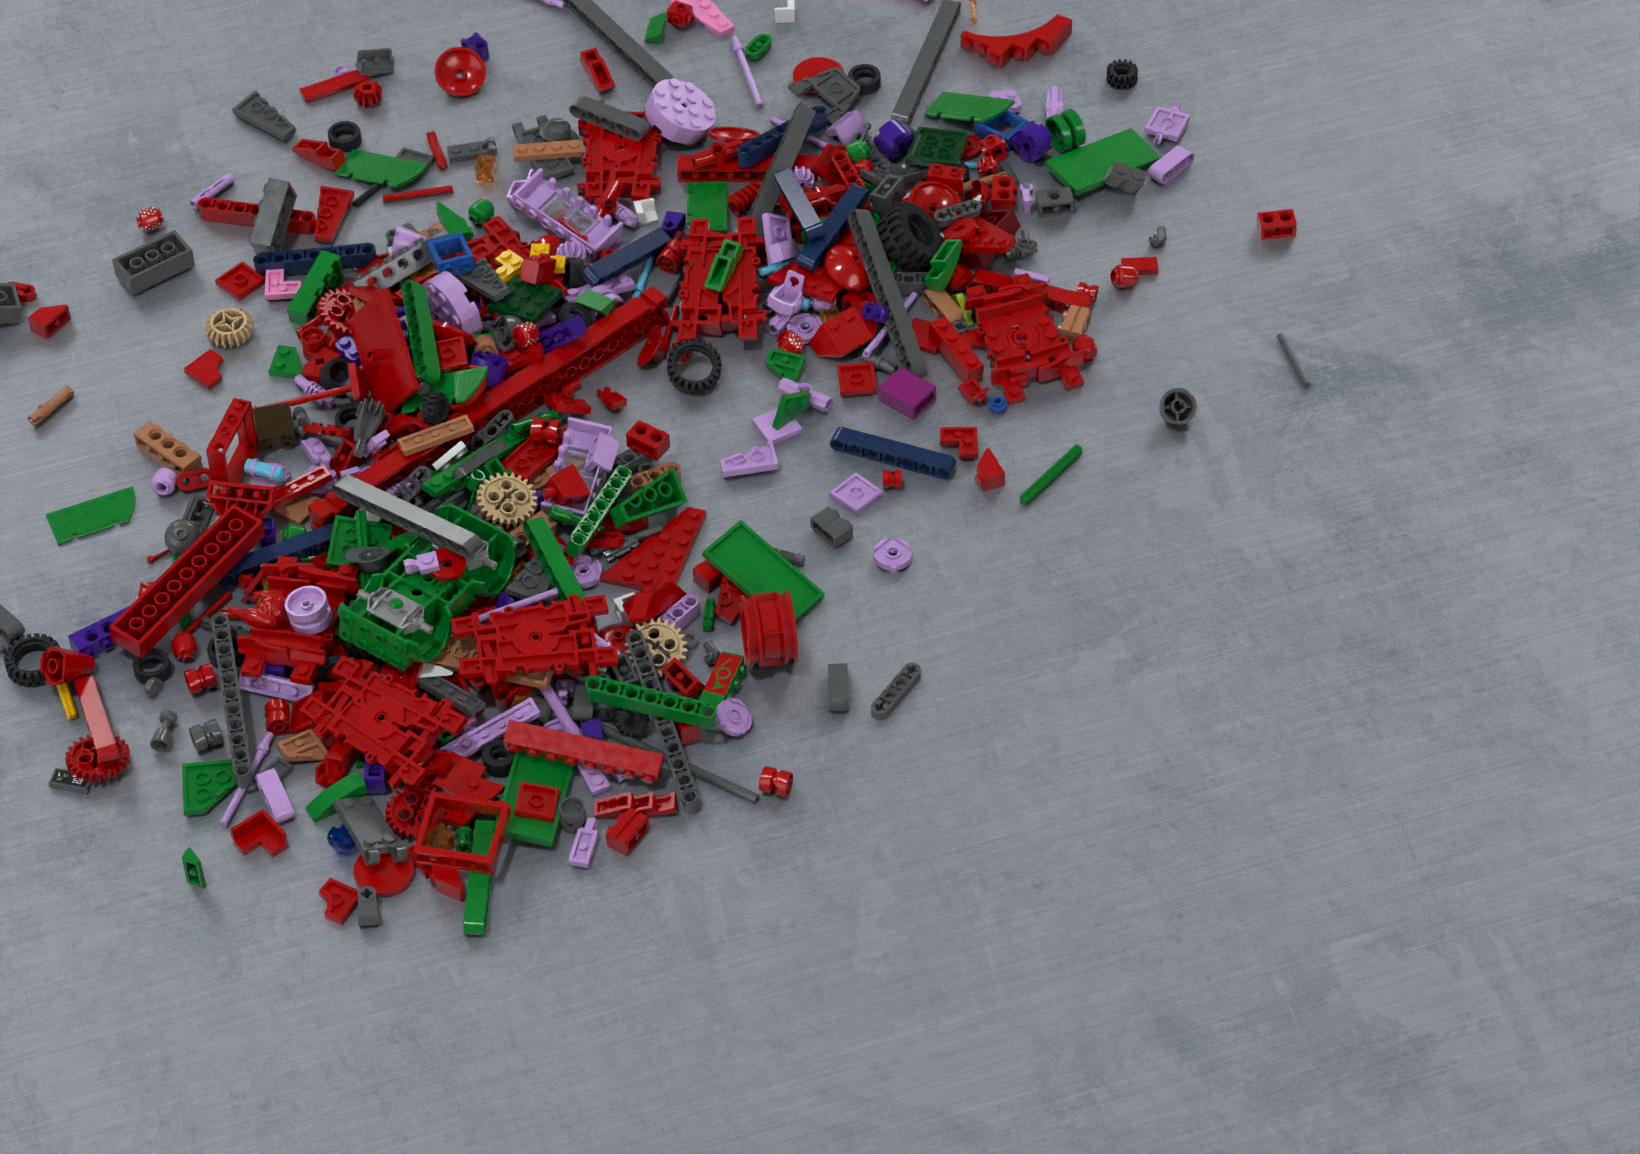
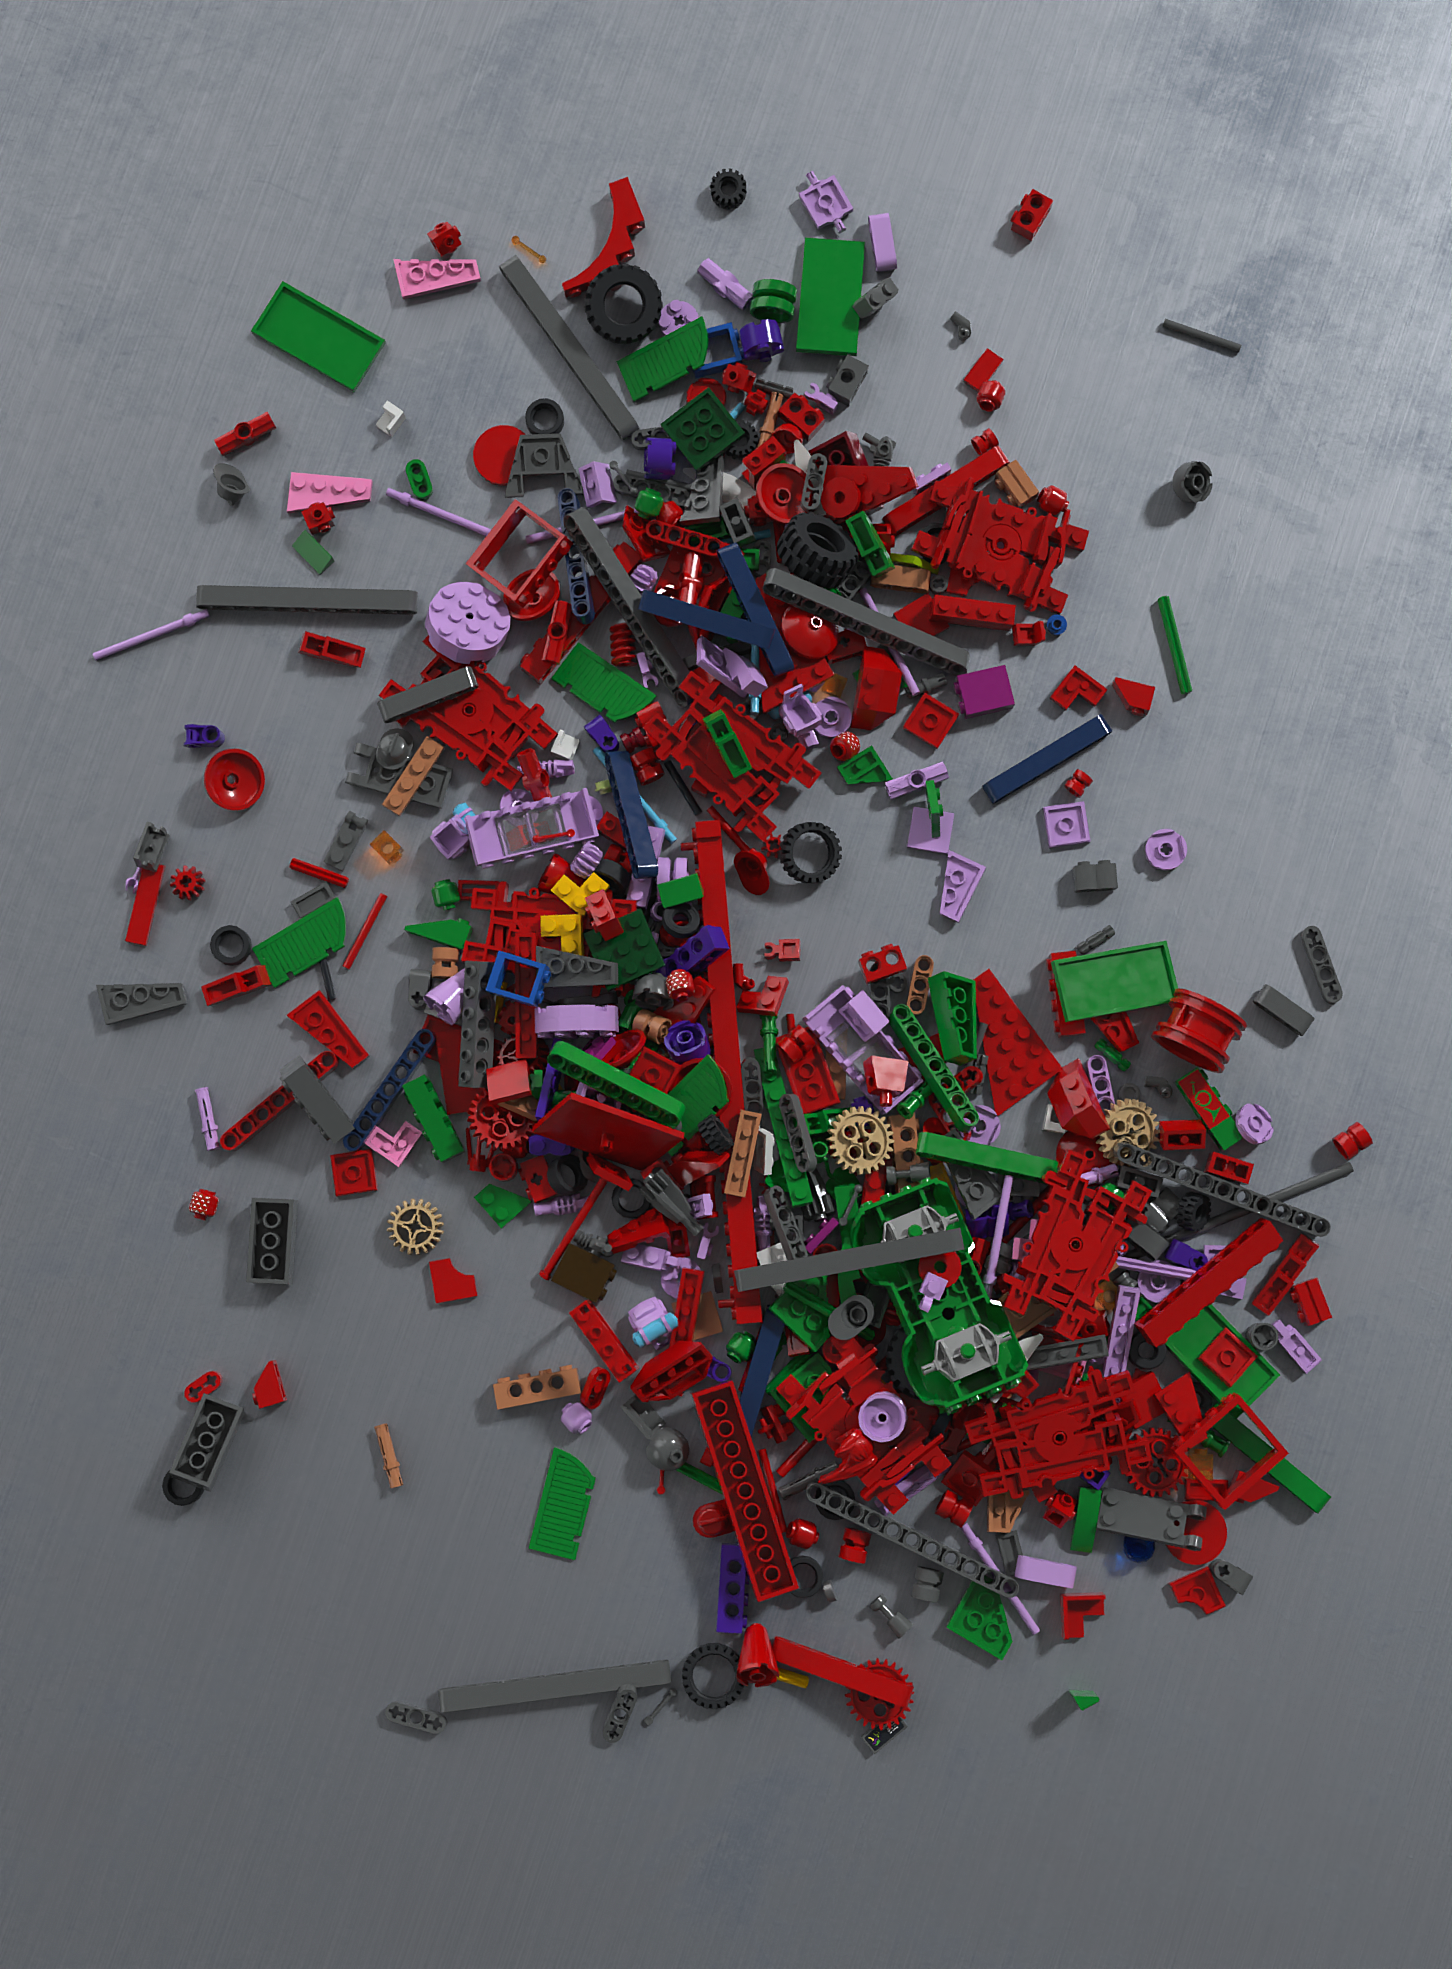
camera: 50 degrees left, 35 degrees up
green beam [585,676,717,729] -> none
dark purple wheel [862,301,888,323] -> none
none -> red window [465,499,573,608]
none -> black tyre [584,264,663,344]
none -> lavender plate [636,652,659,689]
none -> red brick [1078,1309,1110,1338]

